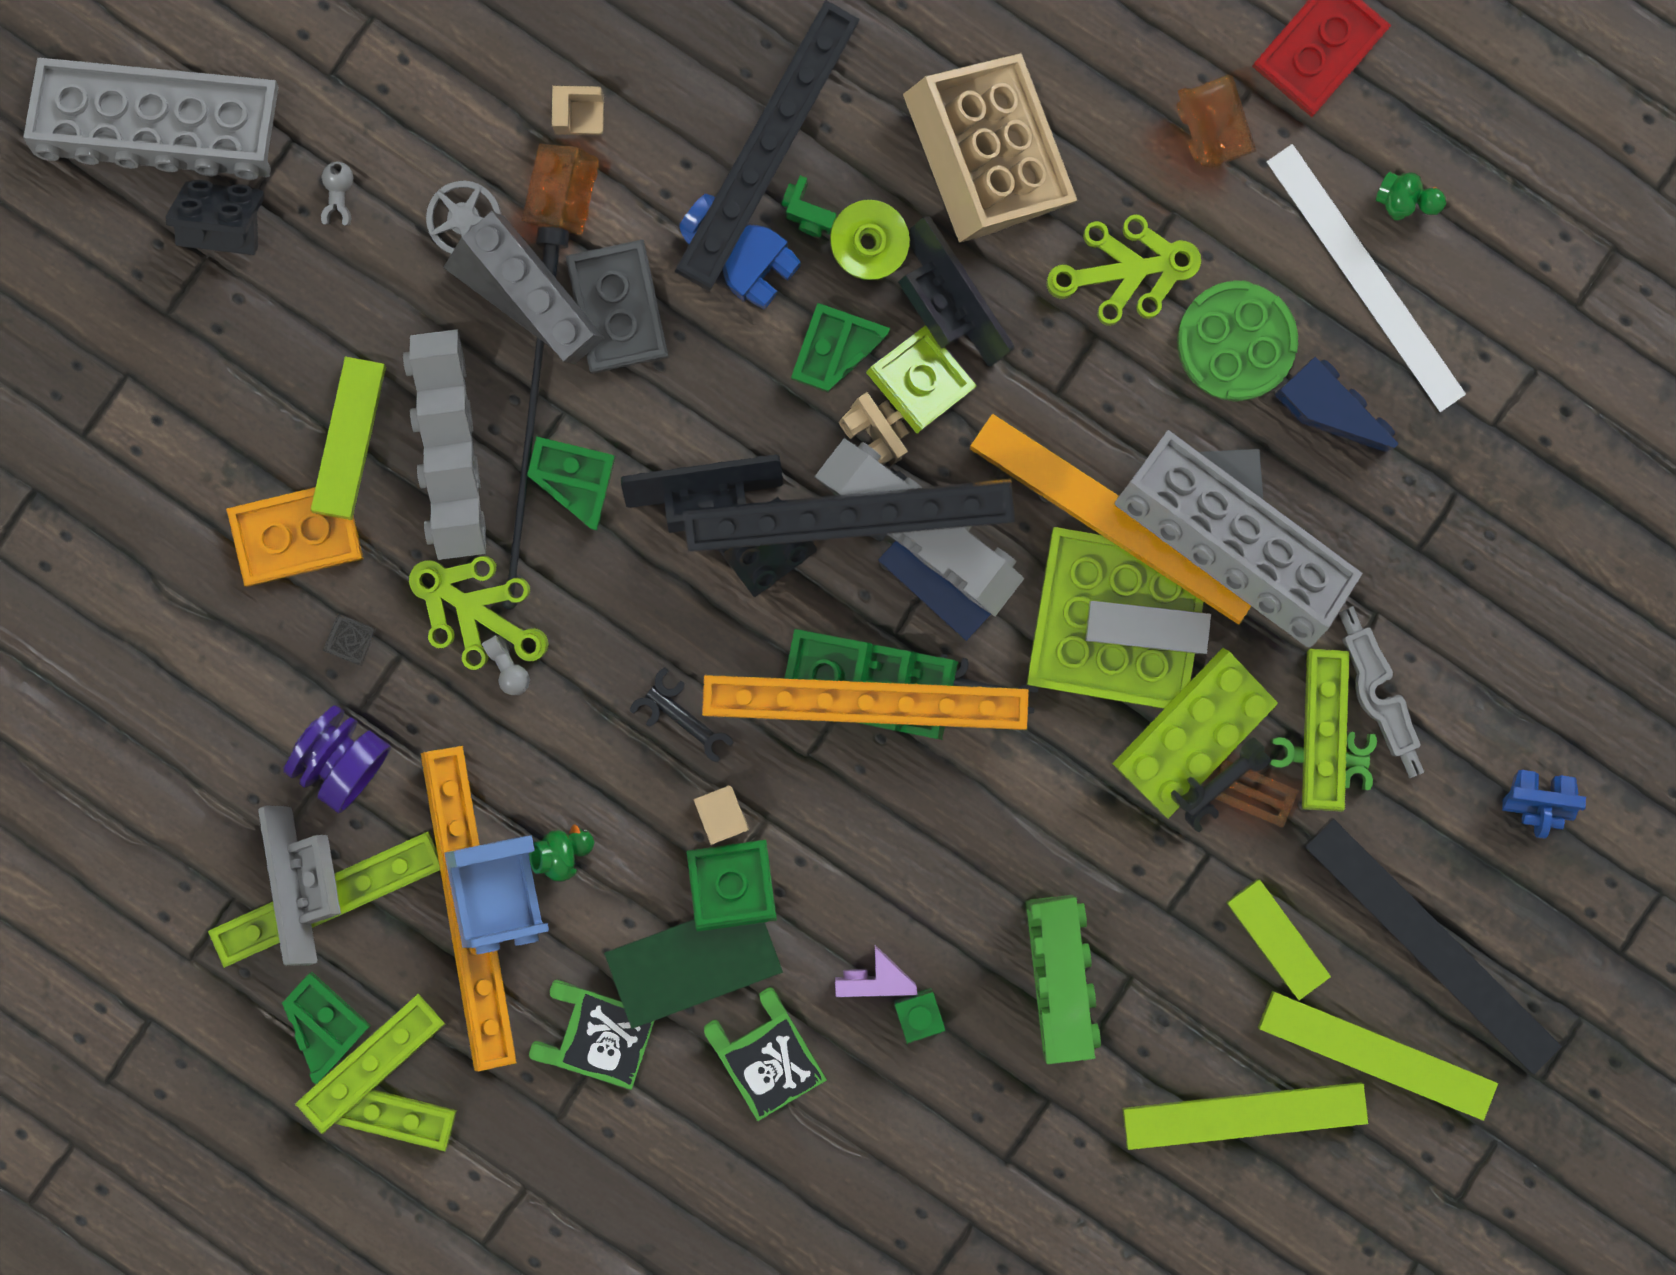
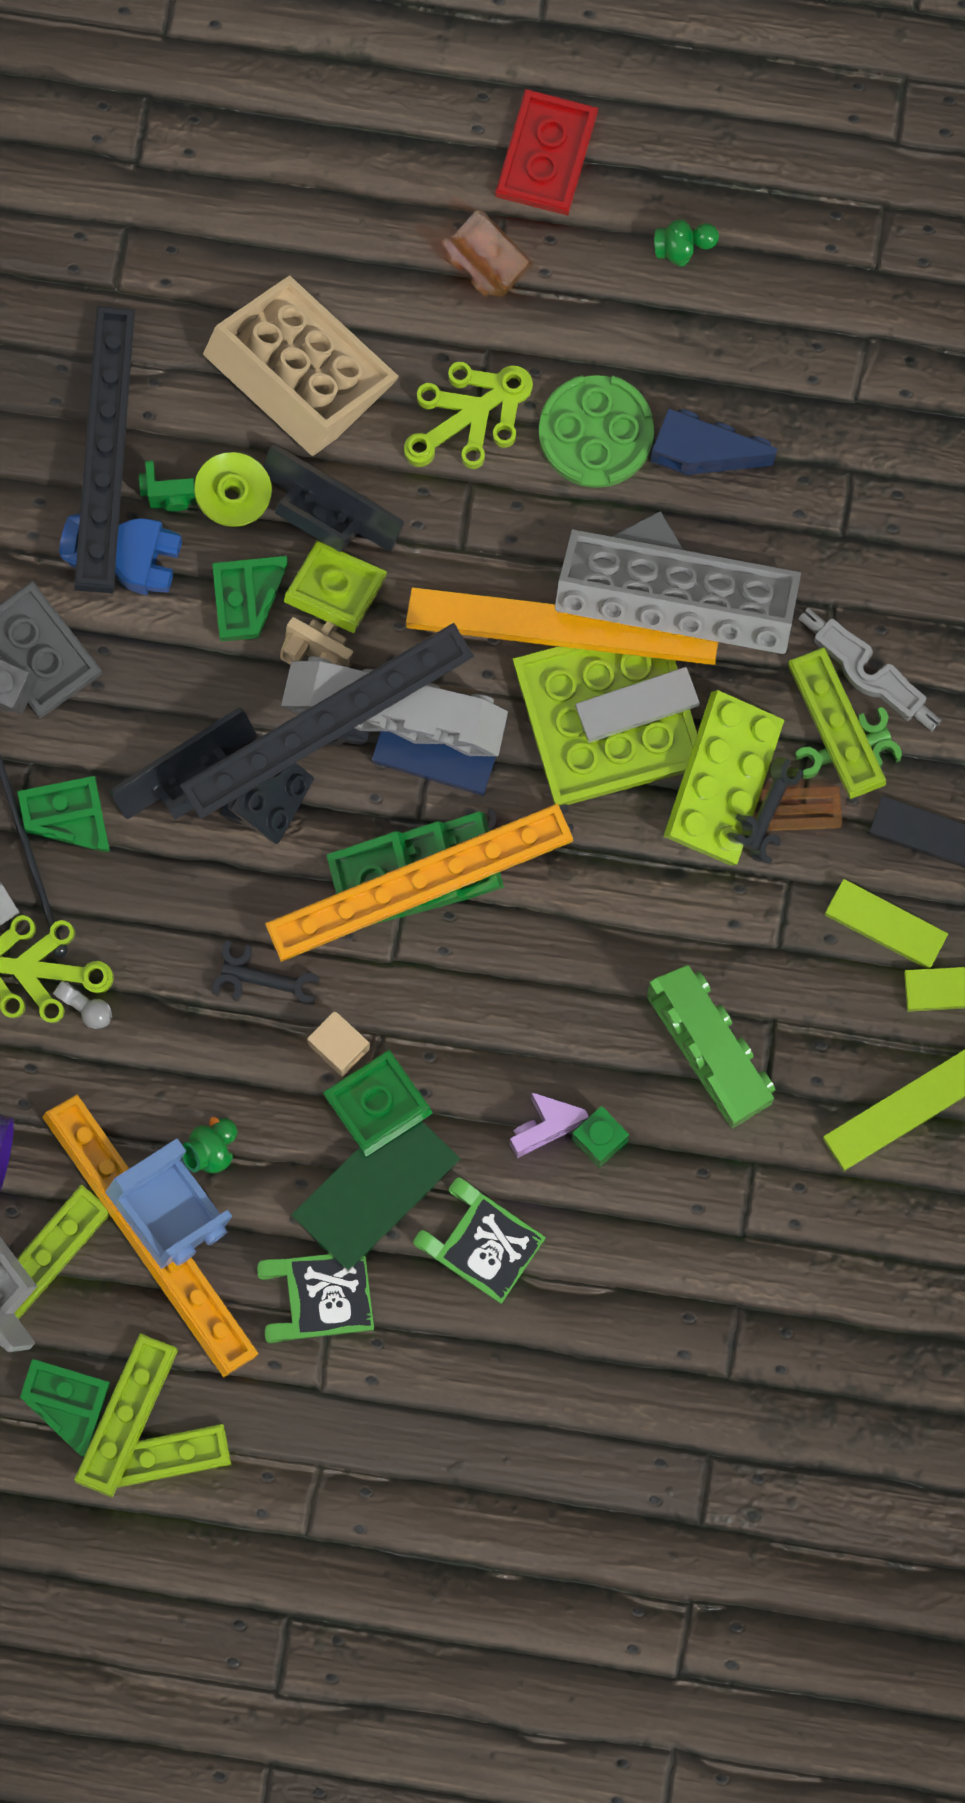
camera: 20 degrees left, 10 degrees down
white sticker [1266,144,1466,412] -> none

